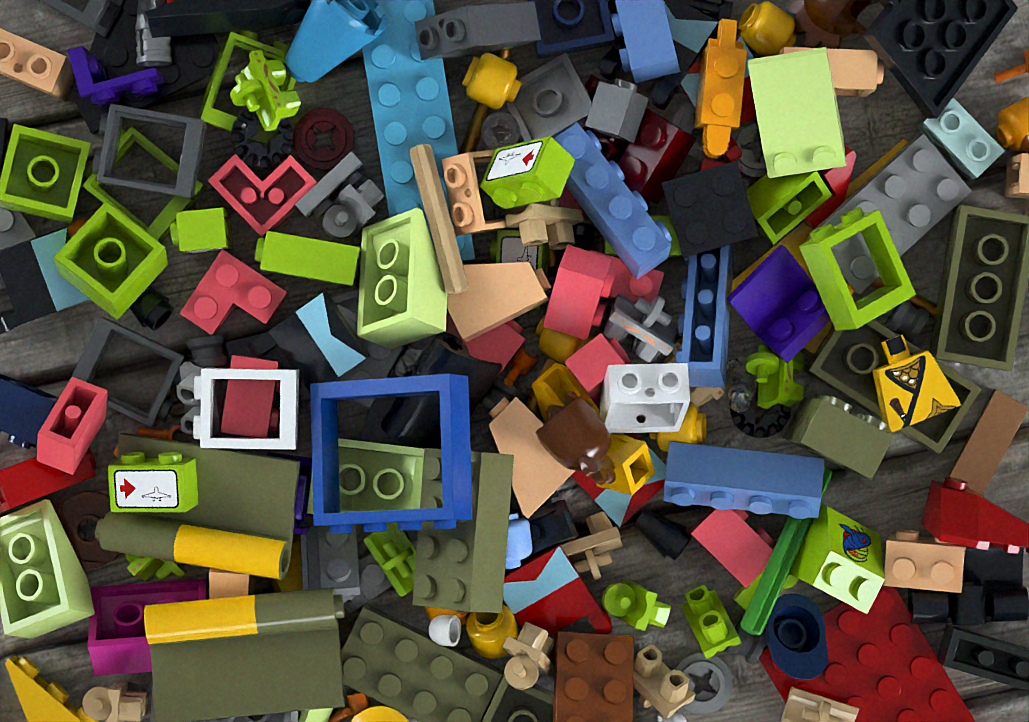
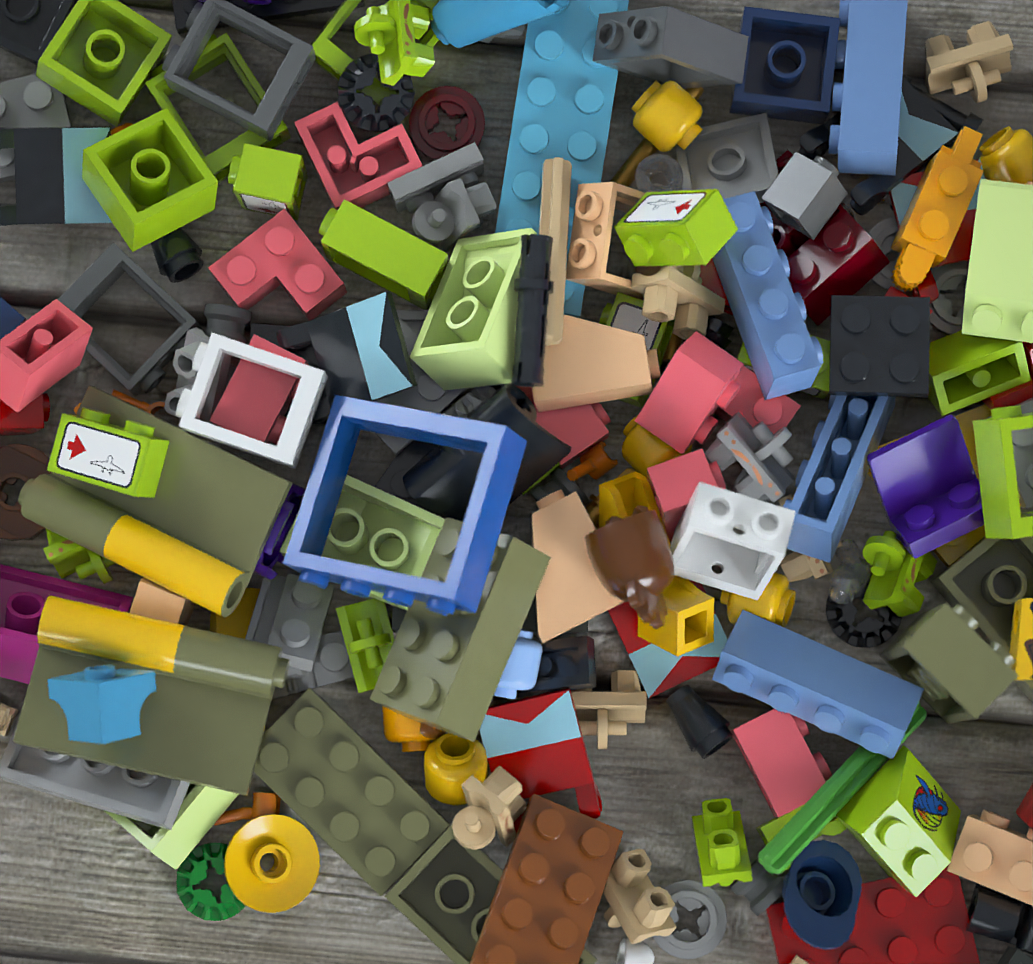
camera: 20 degrees right, 5 degrees down
white hinge [428,615,461,647] -> none
lime hips [602,579,671,631] -> none
none -> dark azure brick [48,665,156,744]
none -> black pin [512,234,554,387]

